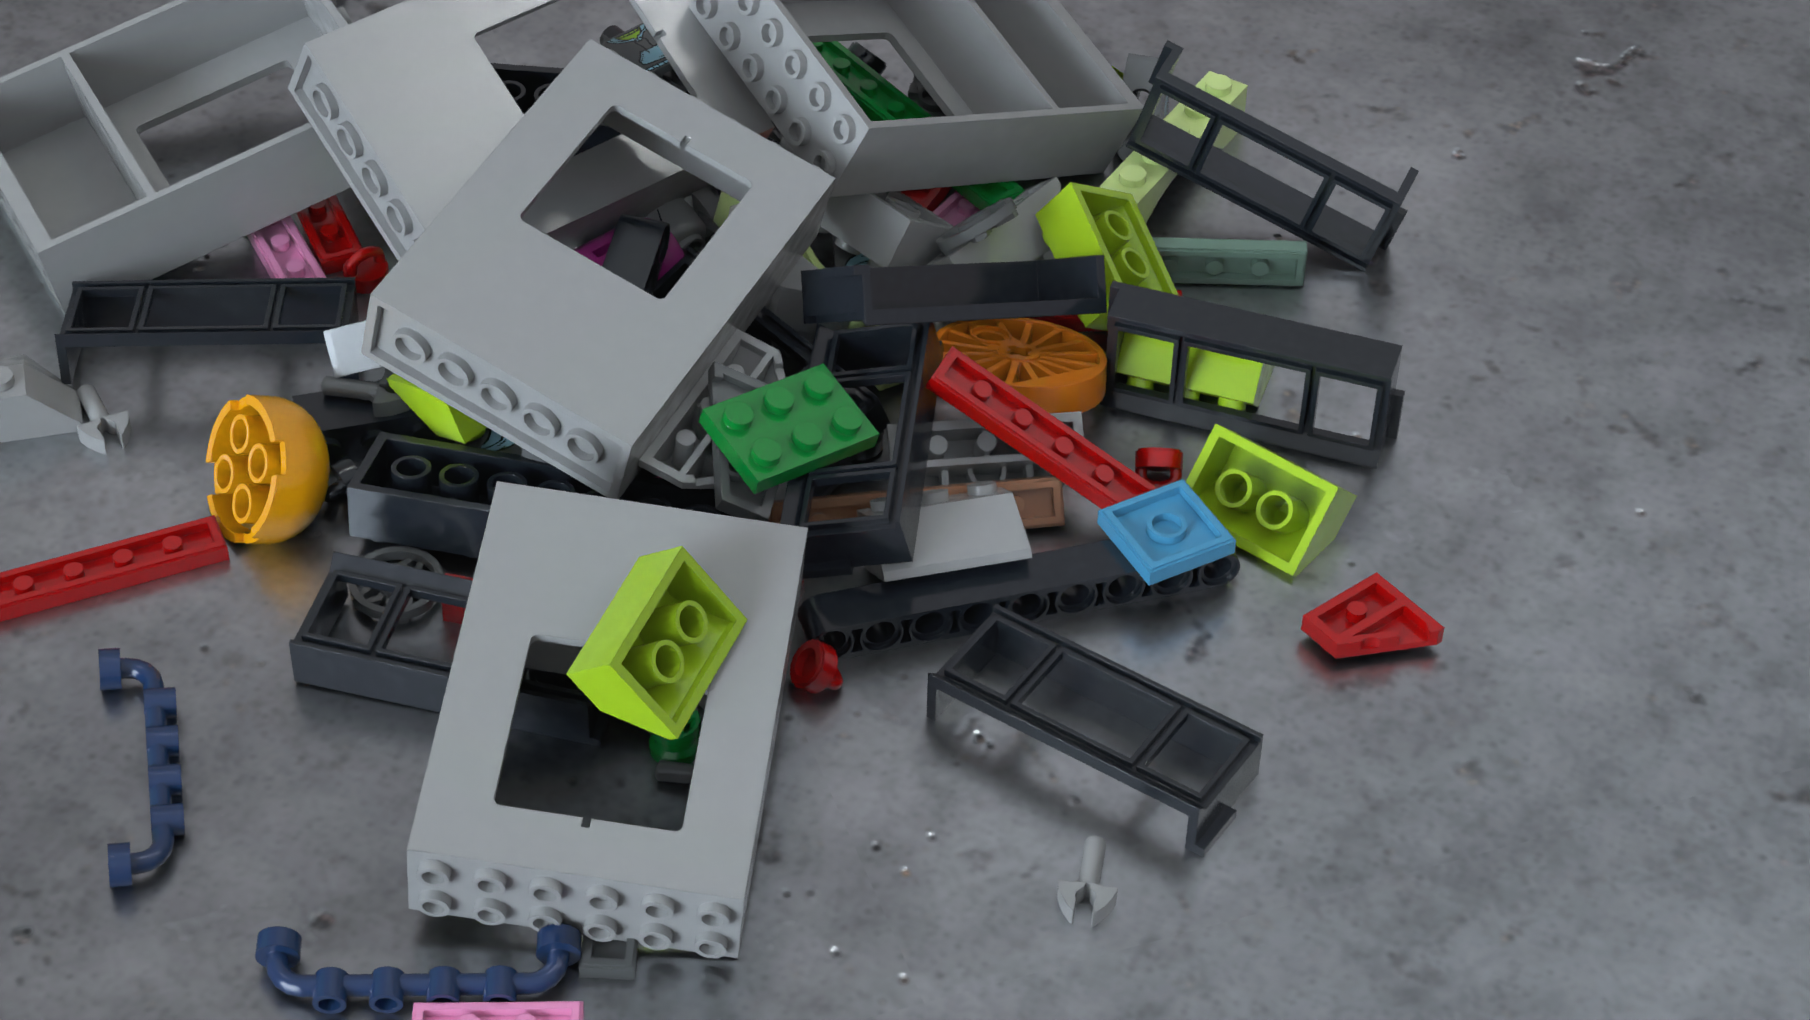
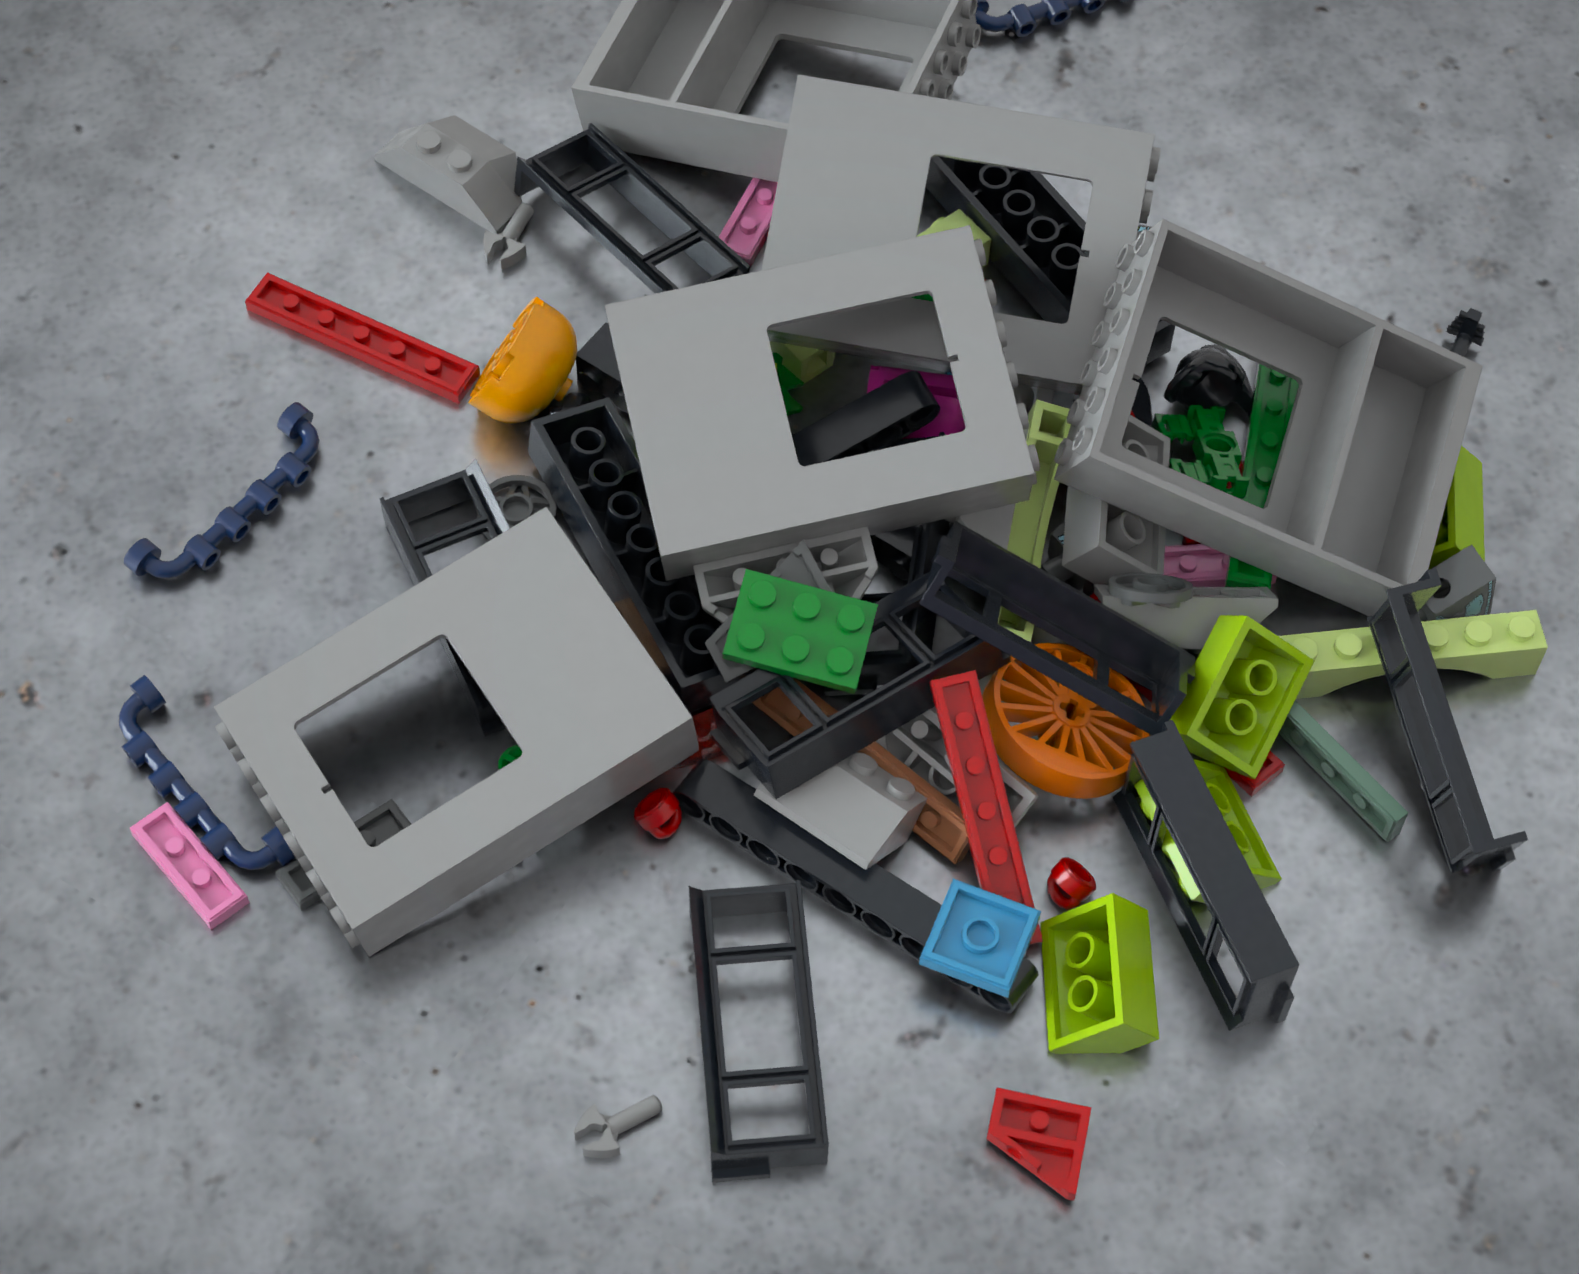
camera: 50 degrees right, 15 degrees up
lime slope [566,546,748,740] -> none

